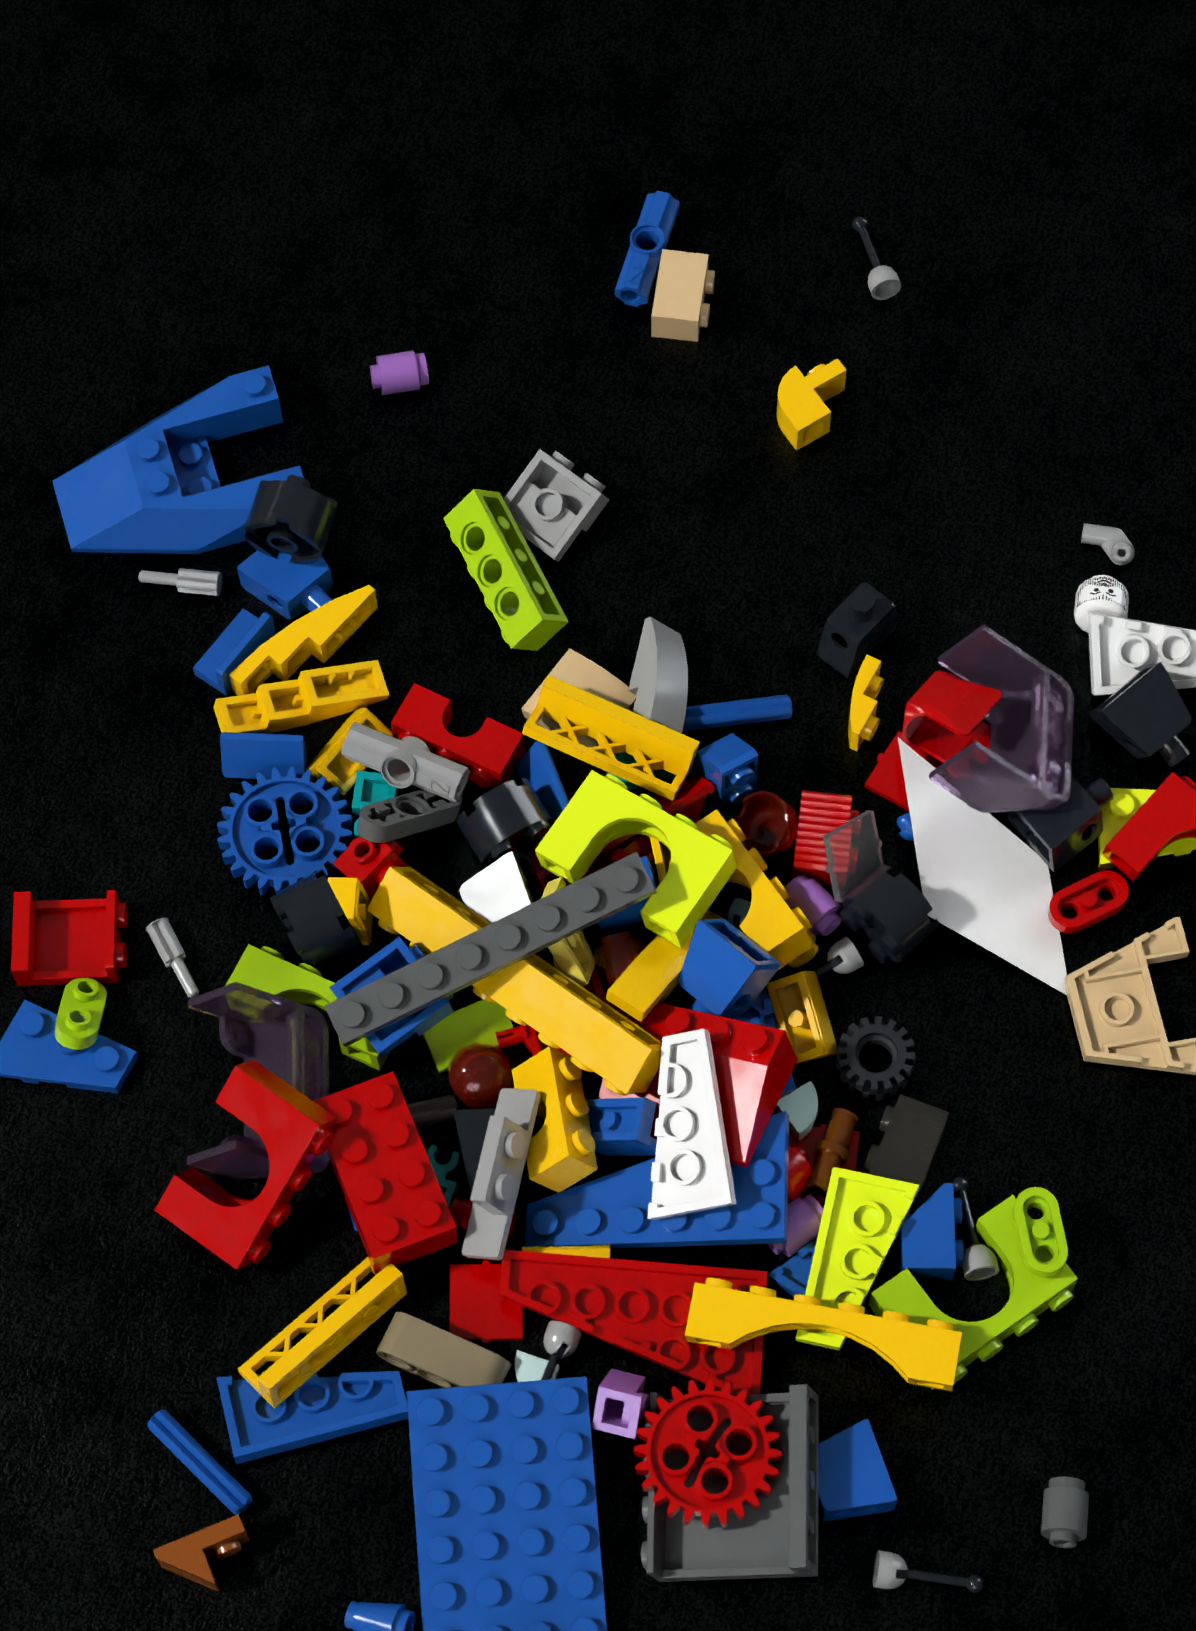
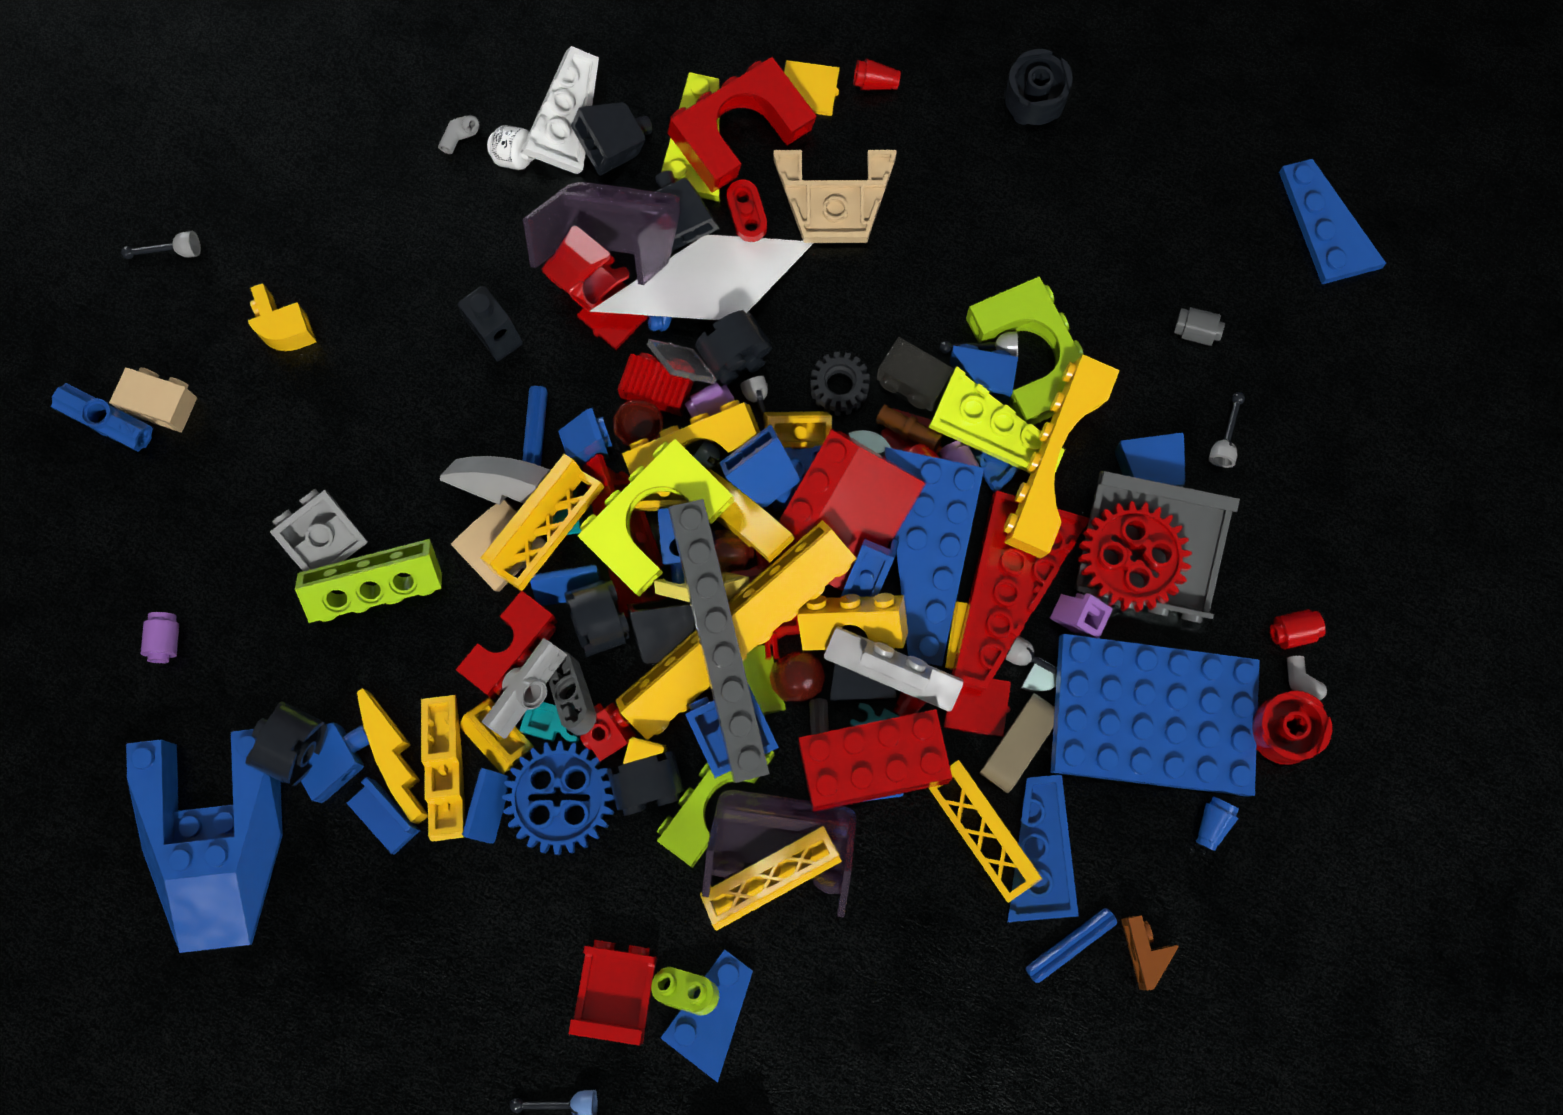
camera: 80 degrees left, 10 degrees up
light grey axle [138,568,222,596] -> none
light grey axle [146,918,199,998] -> none
red arch [154,1060,337,1270] -> none
white wing [647,1029,736,1220] -> none
yellow slope [848,655,884,751] -> none
lime plate [1013,1187,1068,1277] -> none
none -> yellow fence [700,826,842,931]

